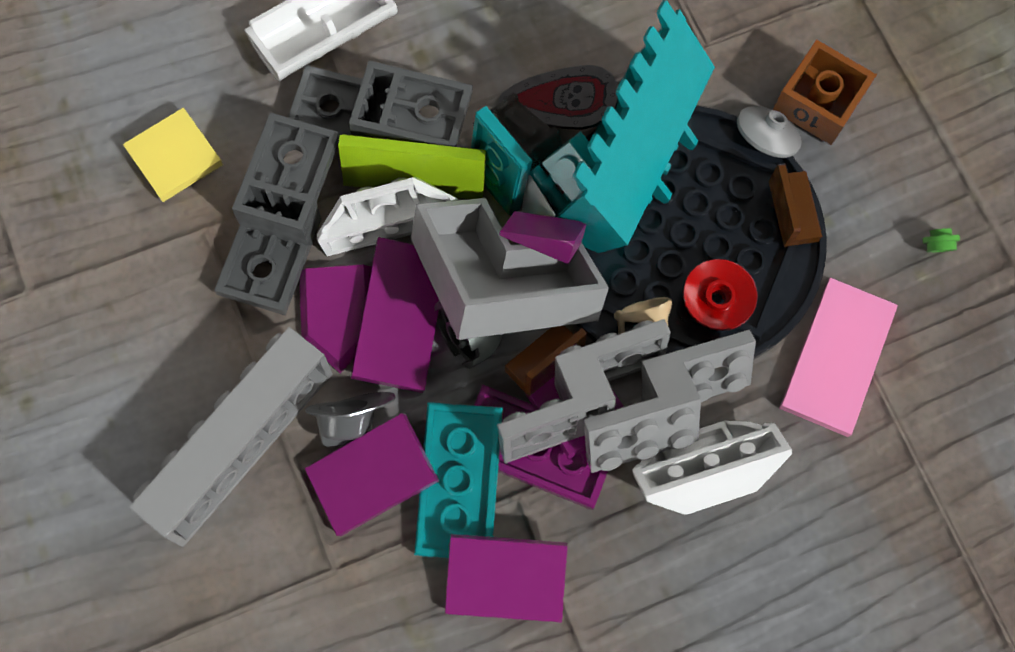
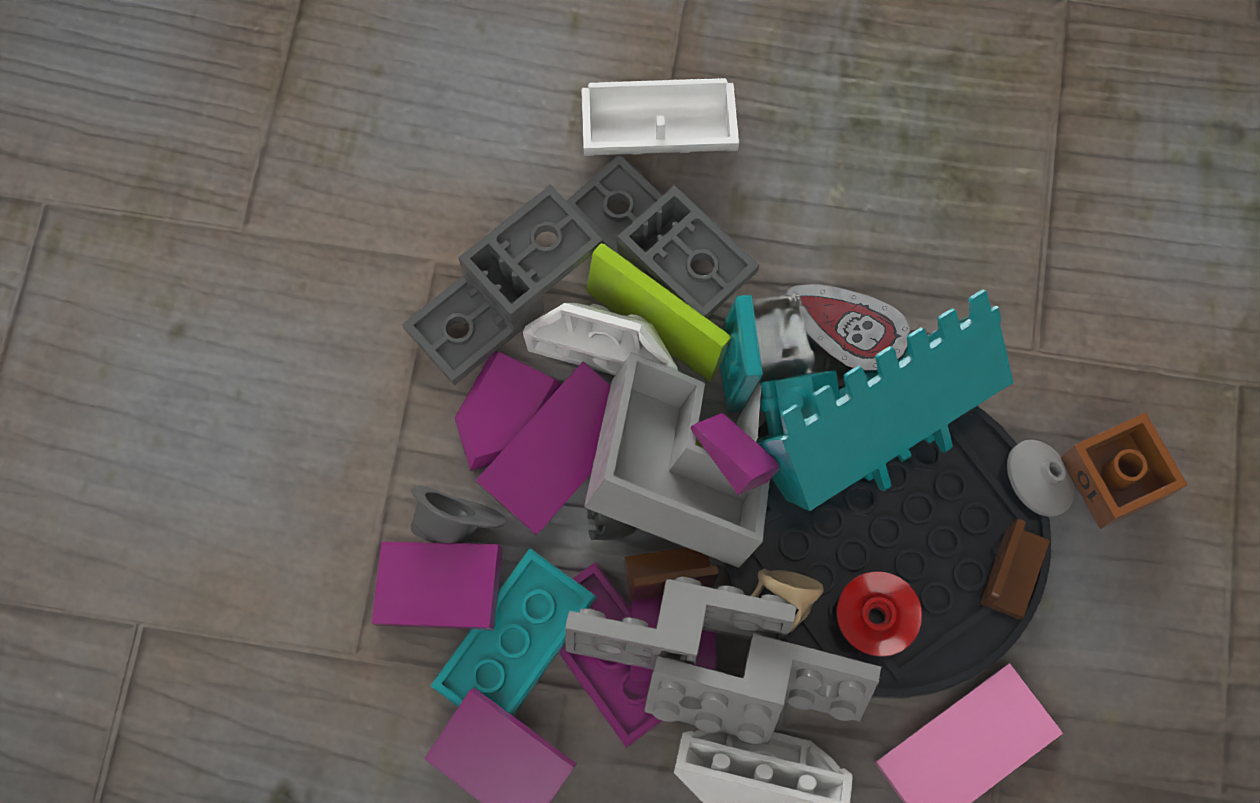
camera: 35 degrees right, 0 degrees up
light yellow tile [123,107,223,202] -> none
light grey brick [129,327,333,547] -> none
bright green plate [923,228,960,252] -> none

